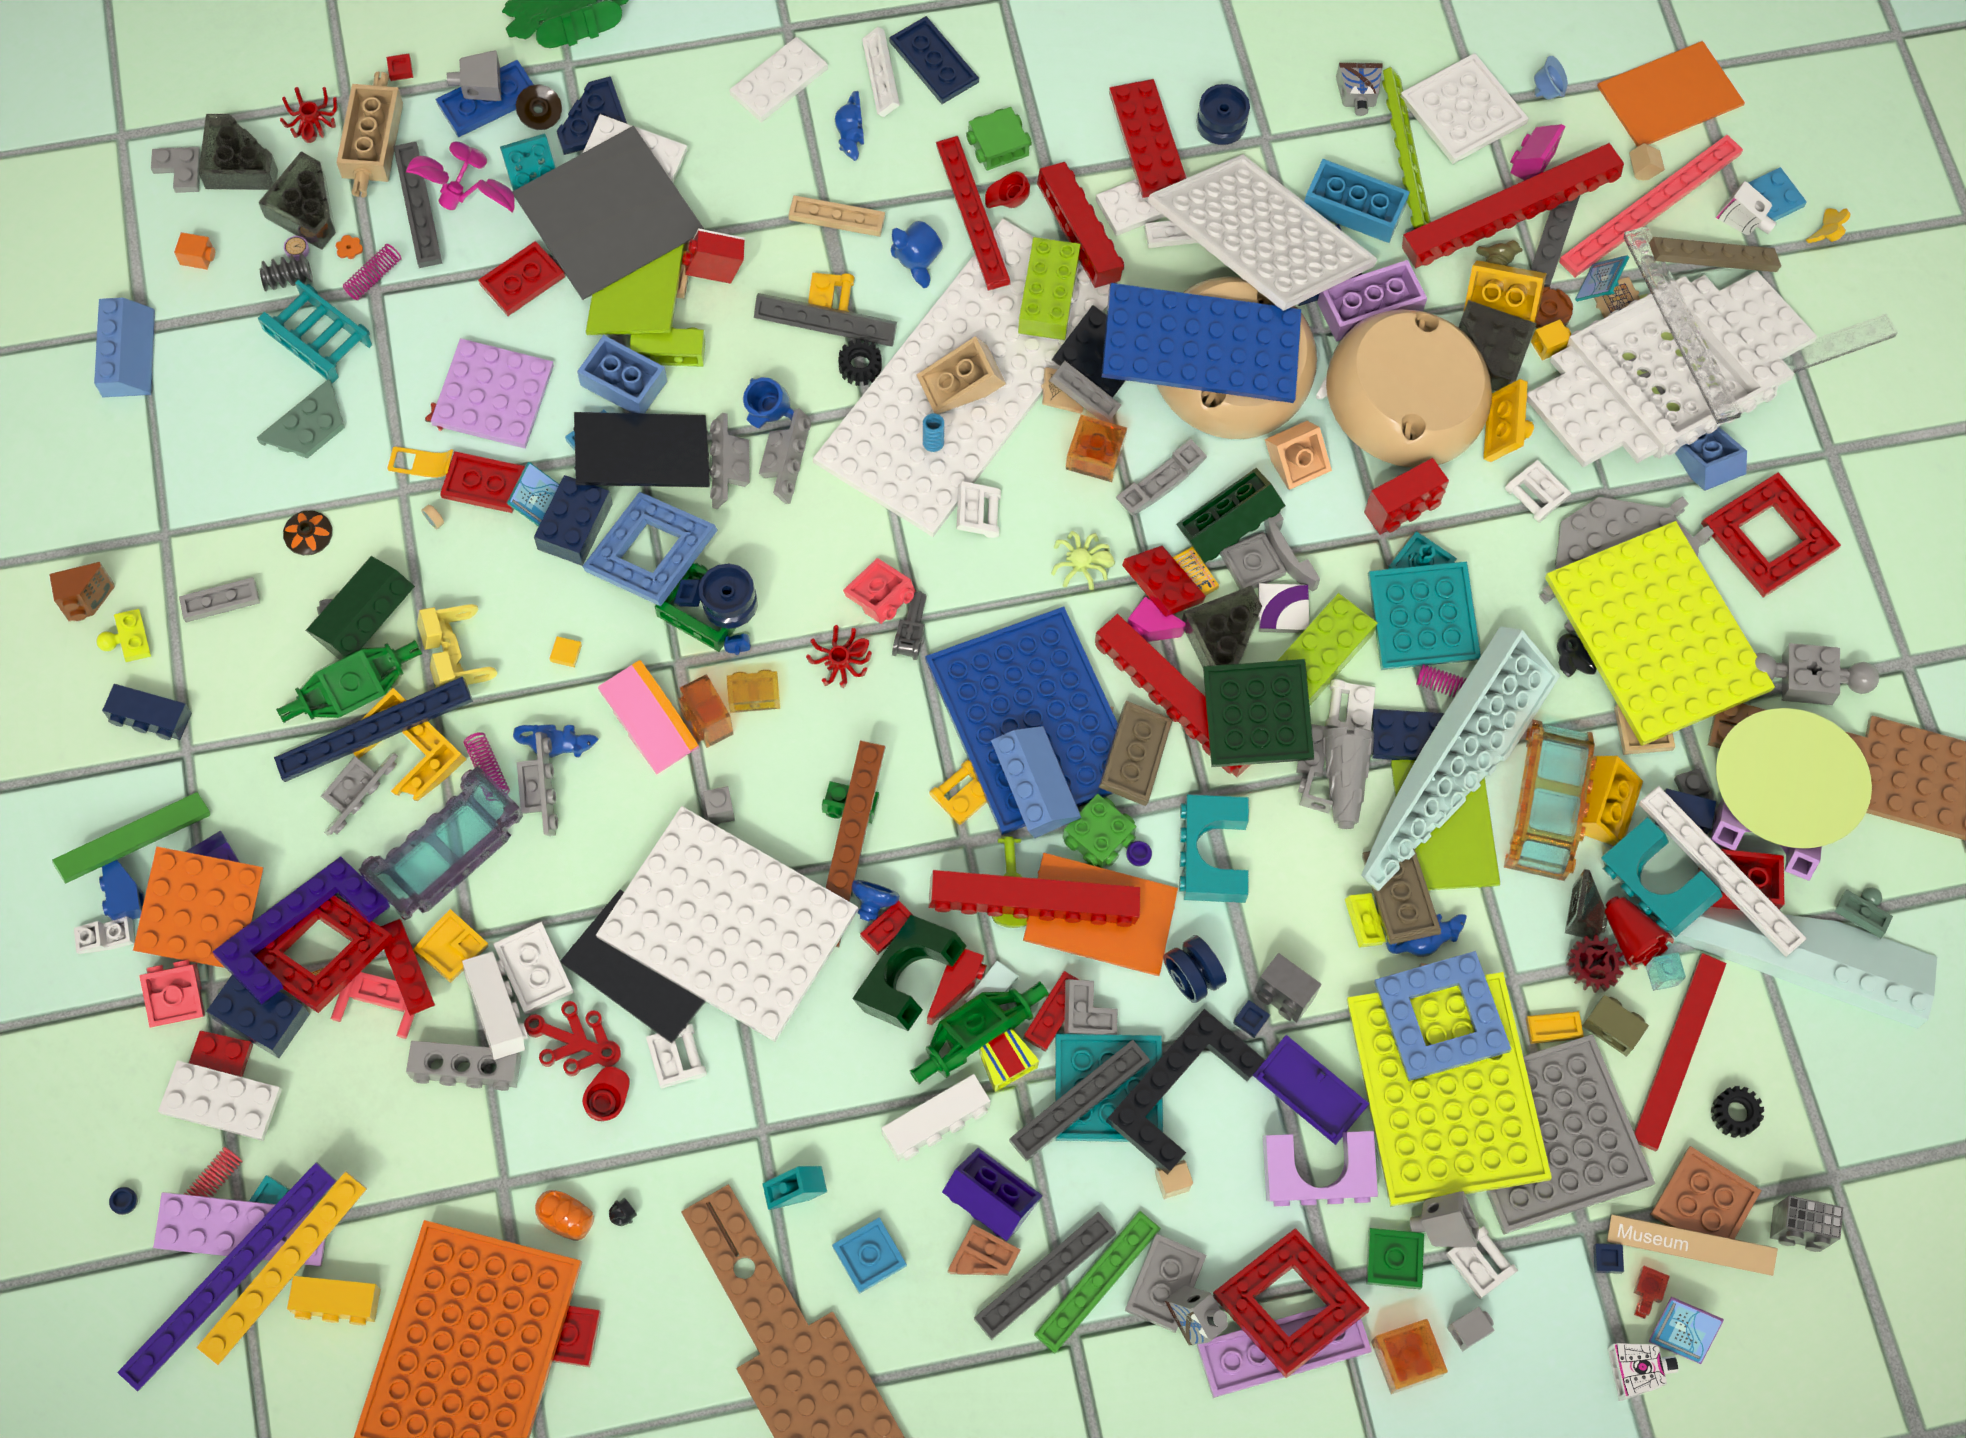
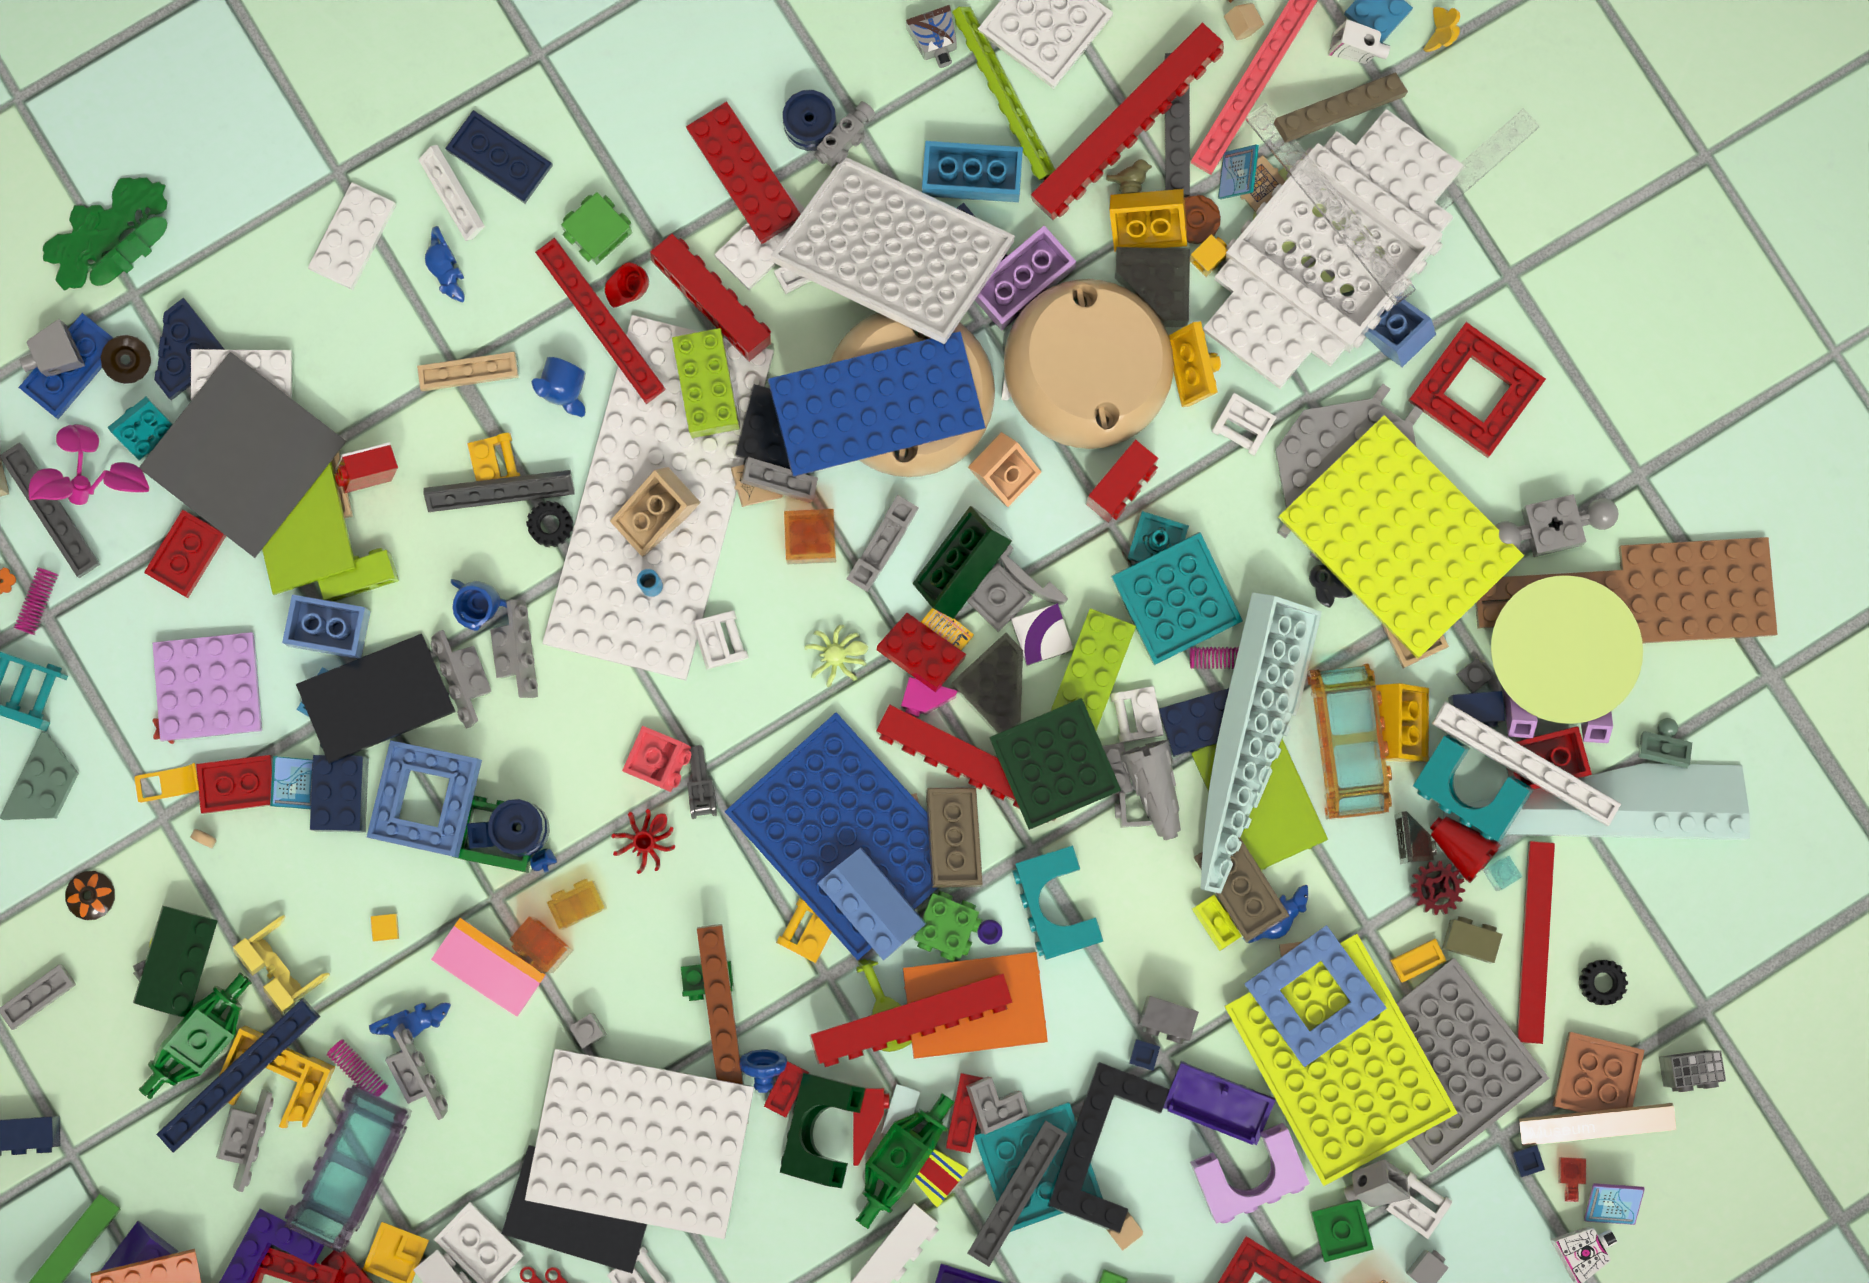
camera: 15 degrees left, 15 degrees up
dark blue wheel [1163,935,1227,1003] -> none
dark pink slope [1510,124,1566,181] -> none
none -> light grey brick [814,101,875,168]

